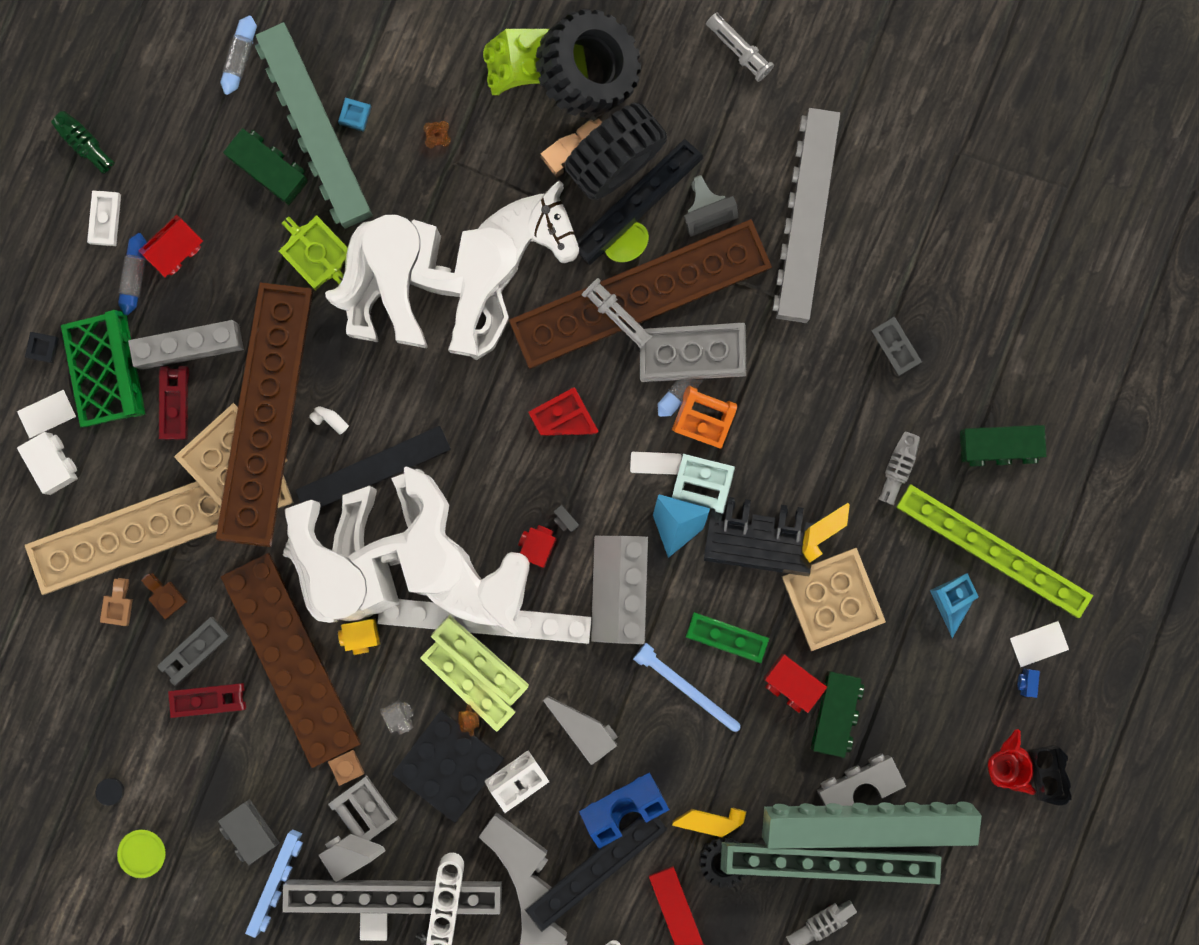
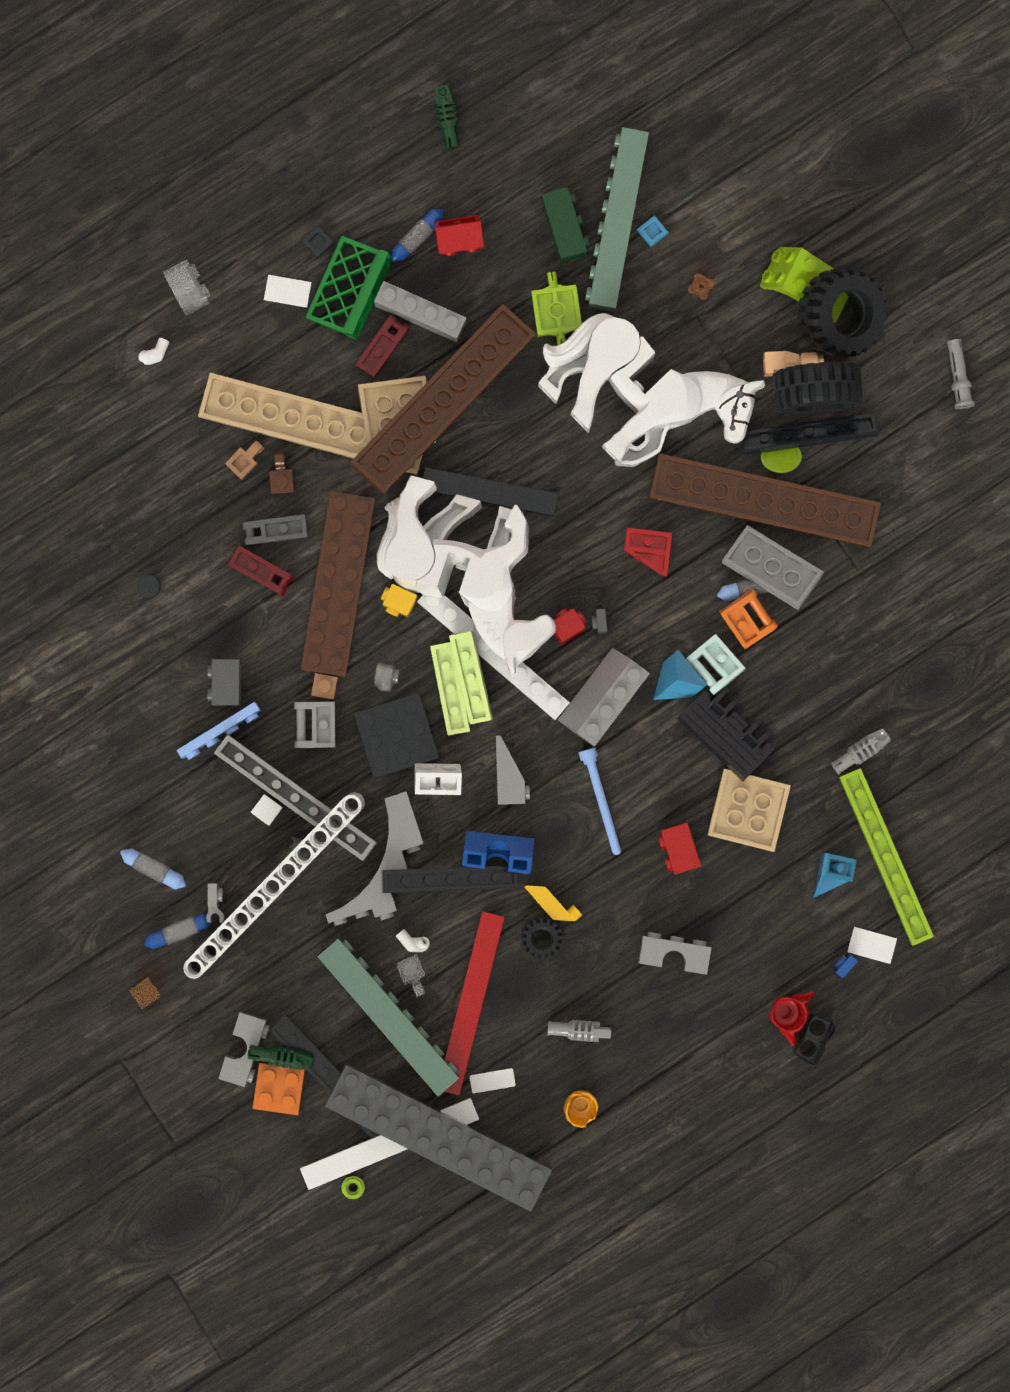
camera: 30 degrees right, 0 degrees up
white brick [17,432,78,495] -> none
white plate [87,191,121,246] -> none
lime piece [117,830,165,878] -> none
piece [220,16,257,95] -> none
white arm [309,406,349,435] -> none
light grey slope [319,834,386,883] -> none
clear orange plate [458,704,479,737] -> none
light grey pin [581,278,652,348] -> none
white sticker [630,452,682,475] -> none
dark grey piece [684,175,739,237] -> none
green tile [685,612,770,663] -> none
sand green brick [720,842,941,884] -> none
sand green brick [762,802,982,849] -> none
light grey brick [772,108,840,323] -> none
yellow piece [802,503,850,563] -> none
dark green brick [810,671,864,758] -> none
dark grey hinge [871,317,922,376] -> none
dark green brick [960,425,1047,467] -> none

